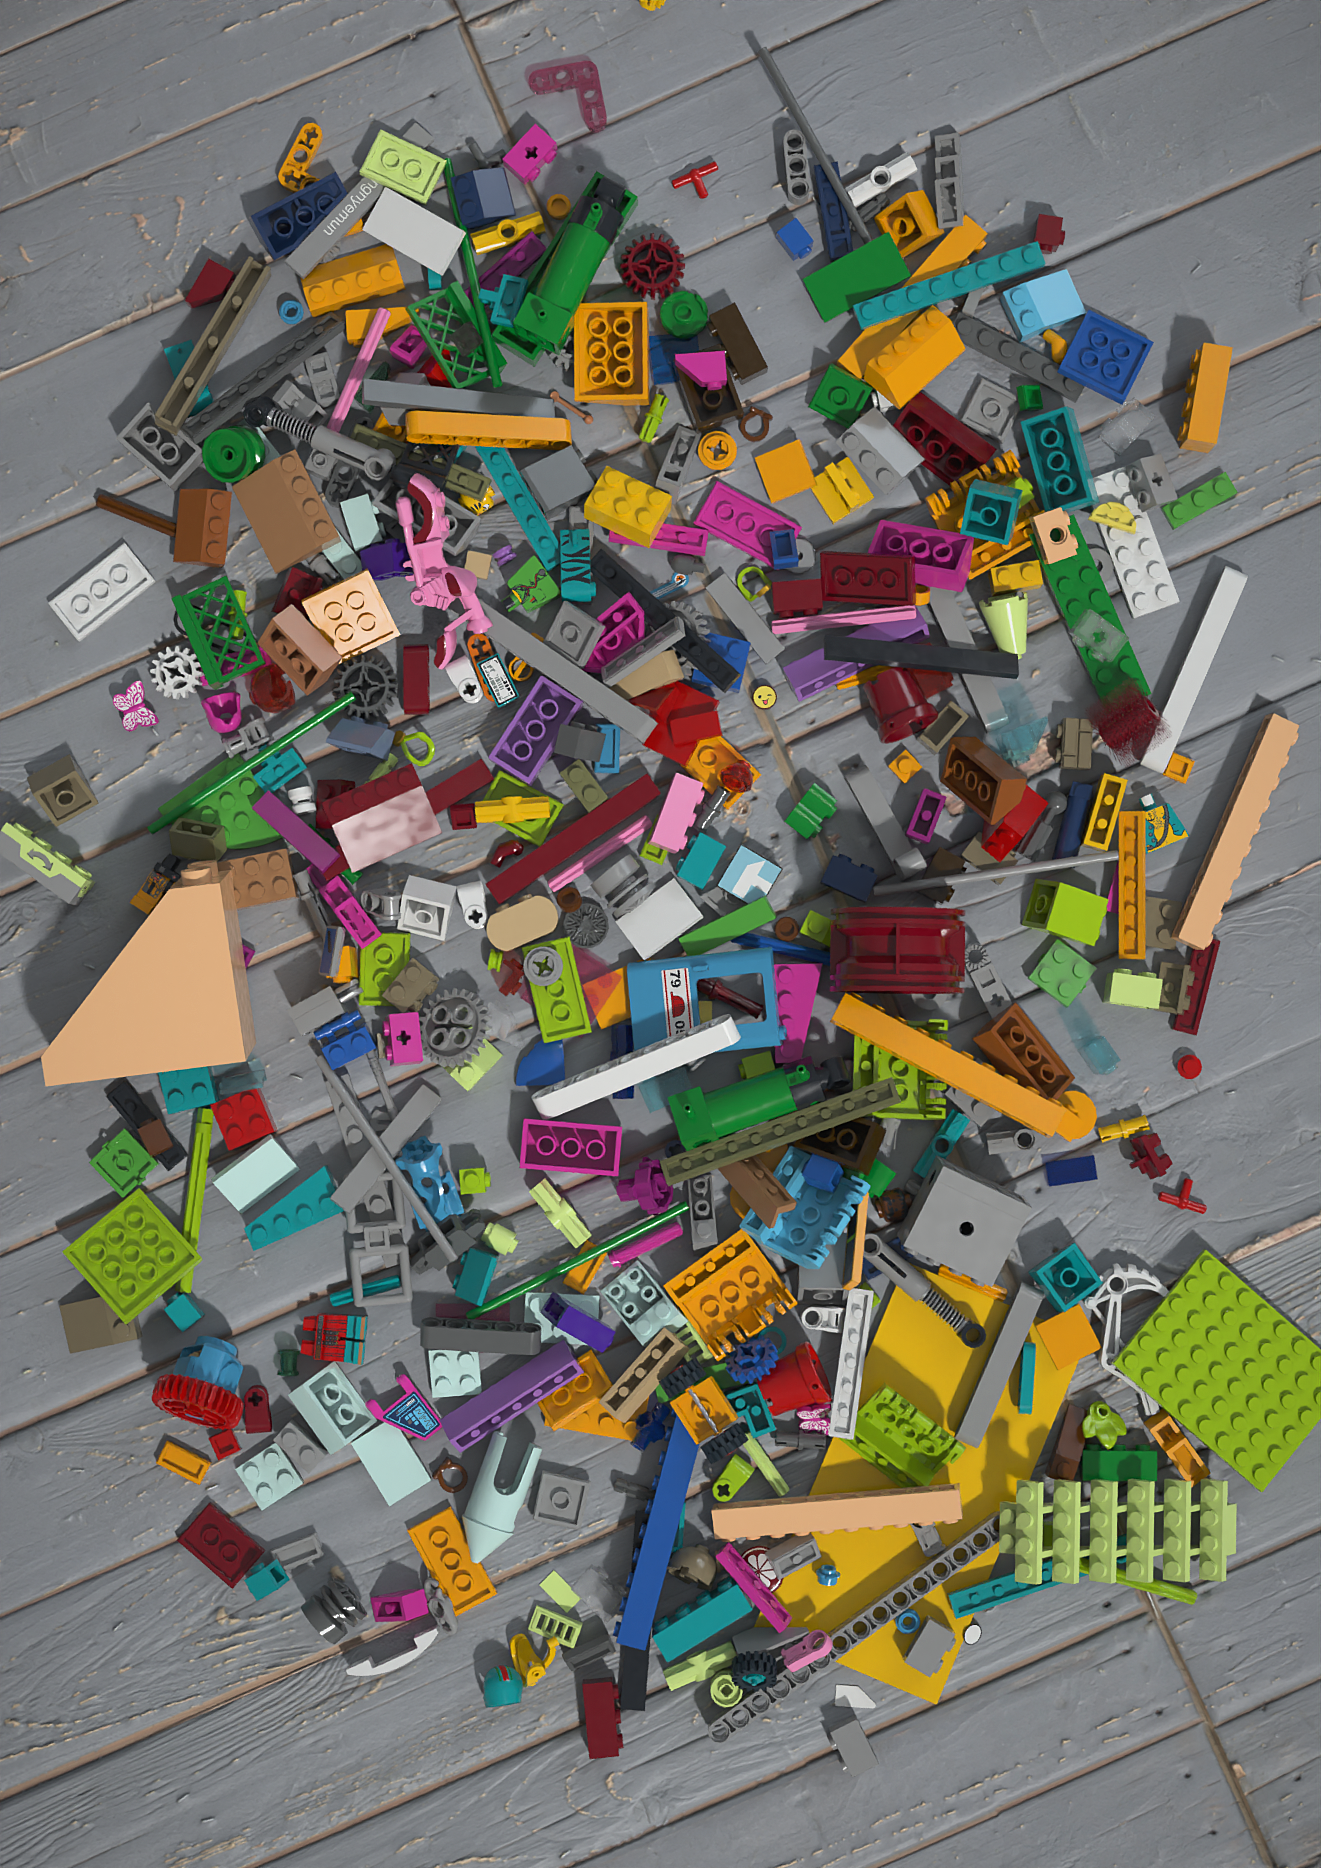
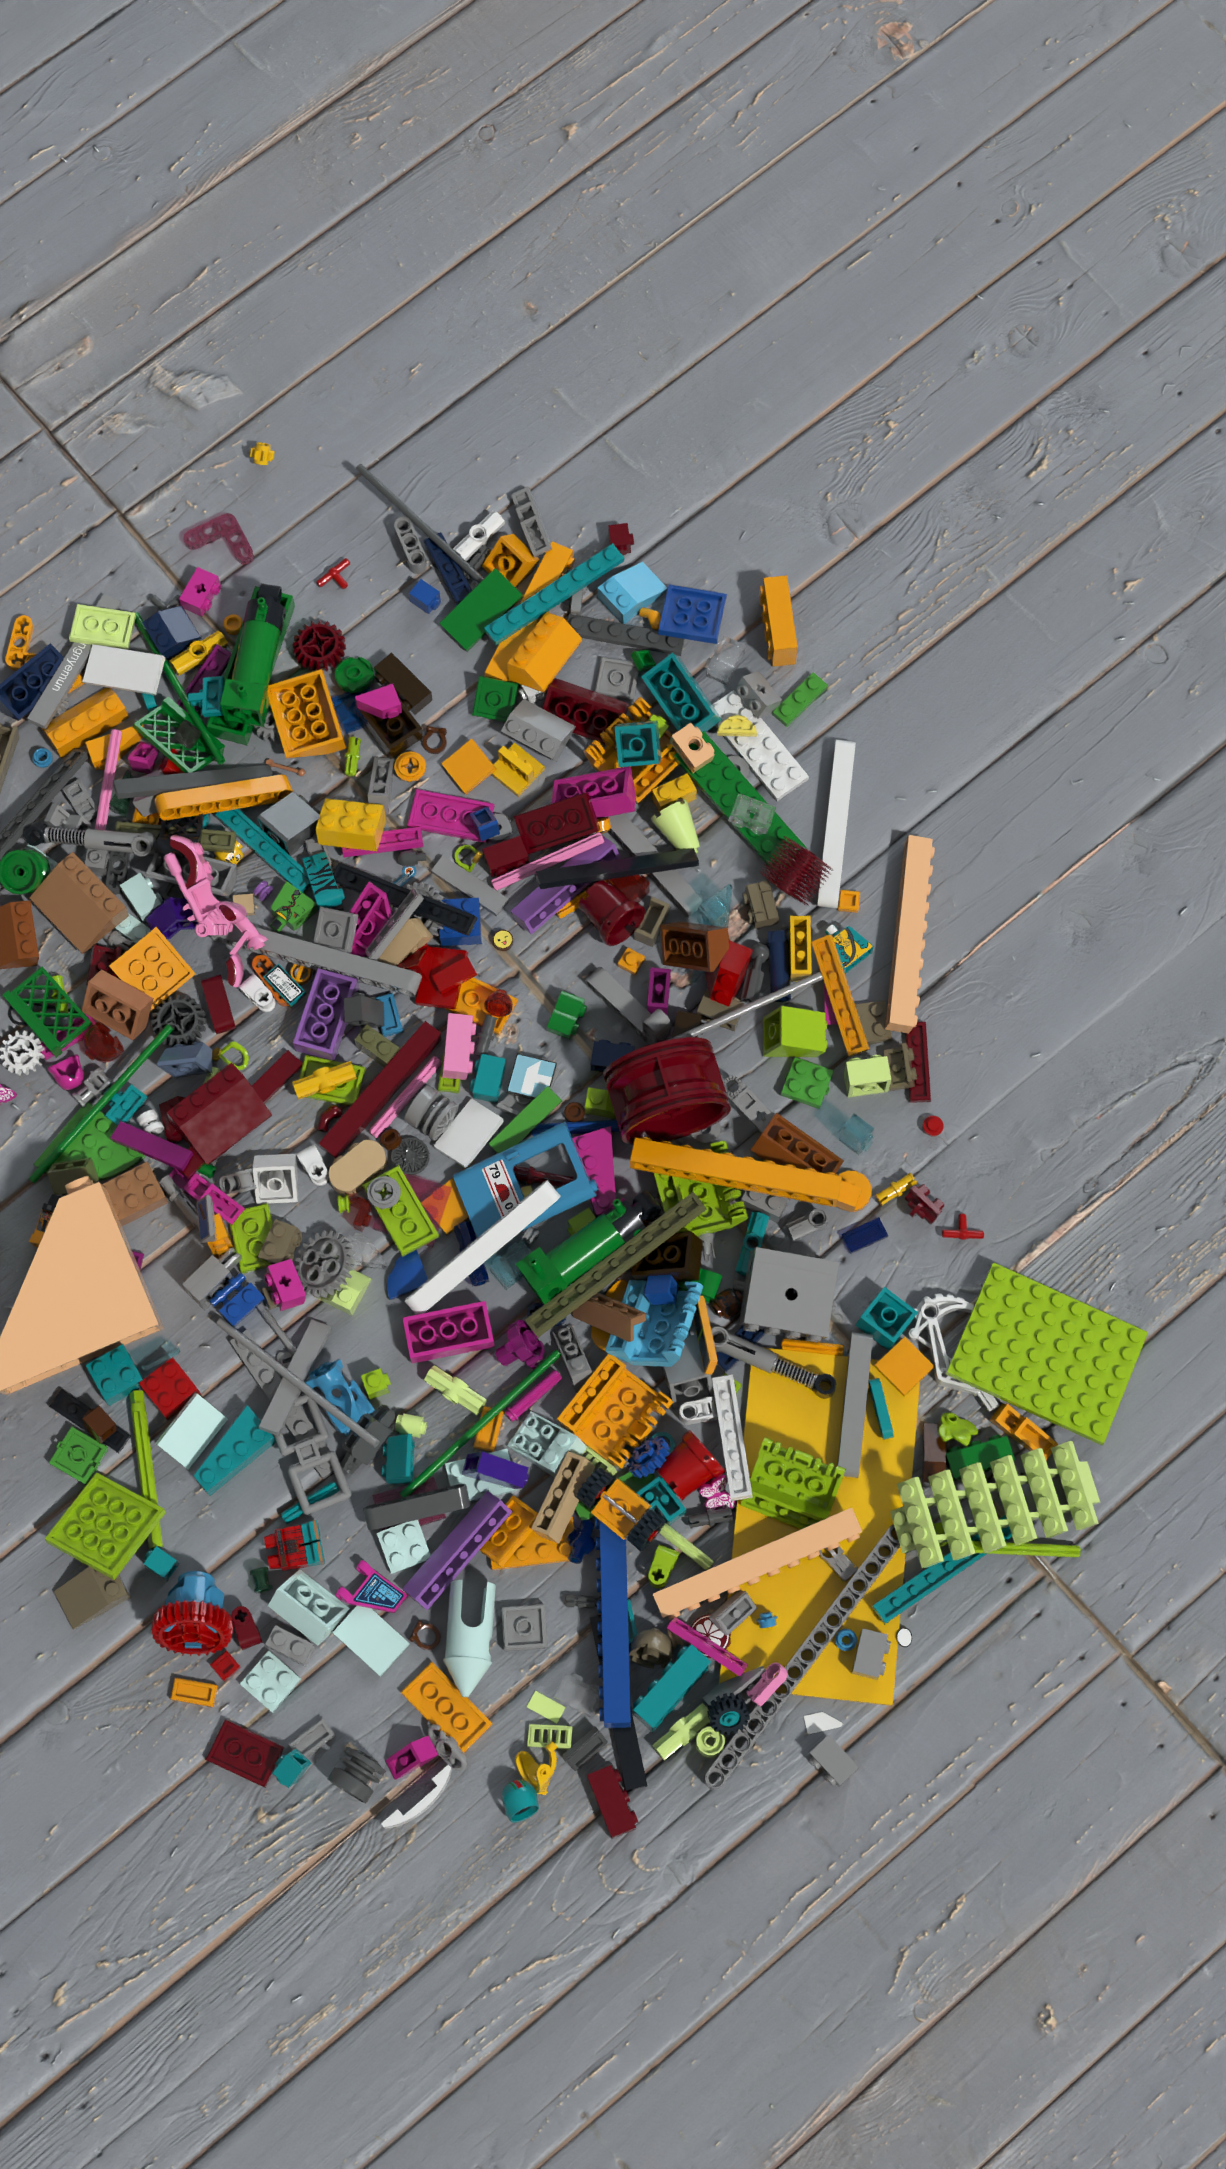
camera: 20 degrees left, 15 degrees down
dark red tile [450,803,477,830] -> none

